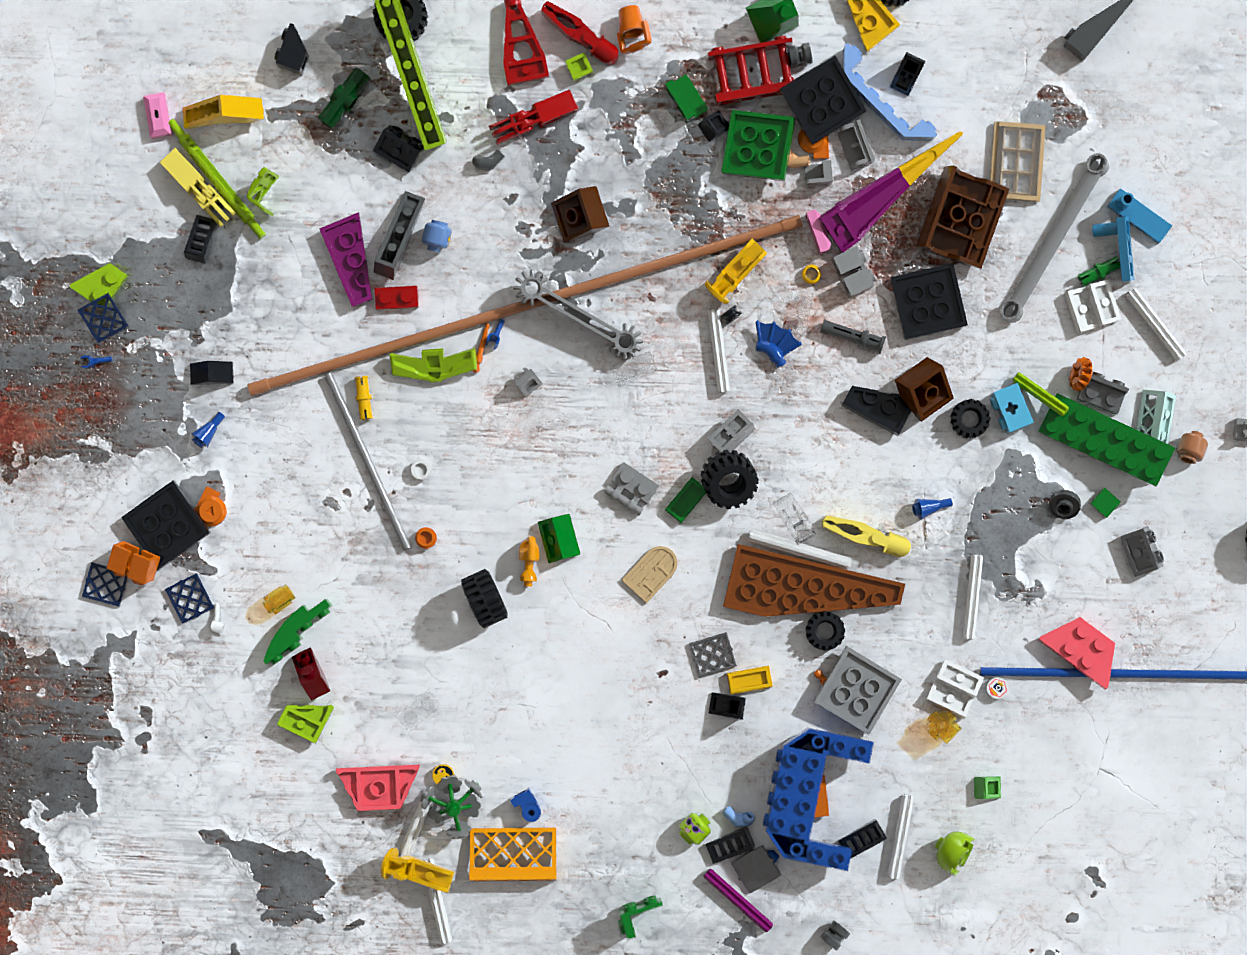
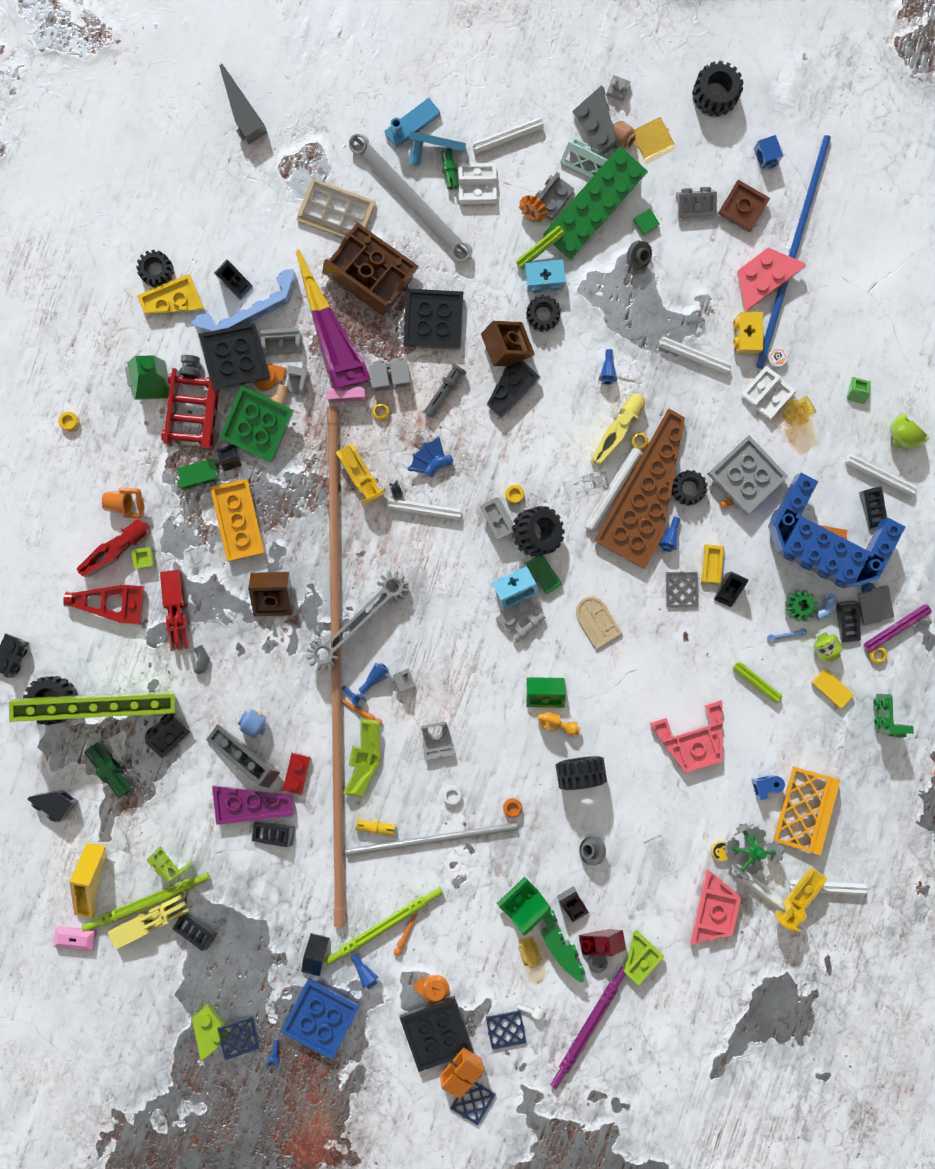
camera: 75 degrees left, 0 degrees up
none -> light orange plate [210,479,265,562]
none -> black slope [252,821,295,847]
none -> blue plate [280,978,360,1060]
none -> lime axle [324,887,443,966]
none -> blue cone [359,663,389,694]
none -> orange piece [394,912,418,956]
none -> light grey piece [421,722,455,761]
none -> medium azure brick [492,566,539,609]
none -> green bracket [497,876,551,936]
none -> yellow tile [505,485,524,504]
none -> magenta axle [550,967,626,1089]
none -> black slope [557,886,589,922]
none -> dark grey wing [572,85,618,155]
none -> dark grey plate [579,836,606,866]
none -> dark grey tile [588,955,608,973]
none -> yellow piece [631,433,648,450]
none -> clear yellow piece [635,117,675,159]
none -> coral wing [649,700,723,773]
none -> blue cone [659,517,681,552]
none -> copper plate [718,180,770,232]
none -> yellow brick [733,312,763,354]
none -> lime axle [733,661,782,703]
none -> blue brick [754,135,783,169]
none -> medium blue hinge [767,628,807,642]
none -> green gear [785,590,818,622]
none -> yellow tile [811,669,854,709]
none -> yellow piece [869,647,887,664]

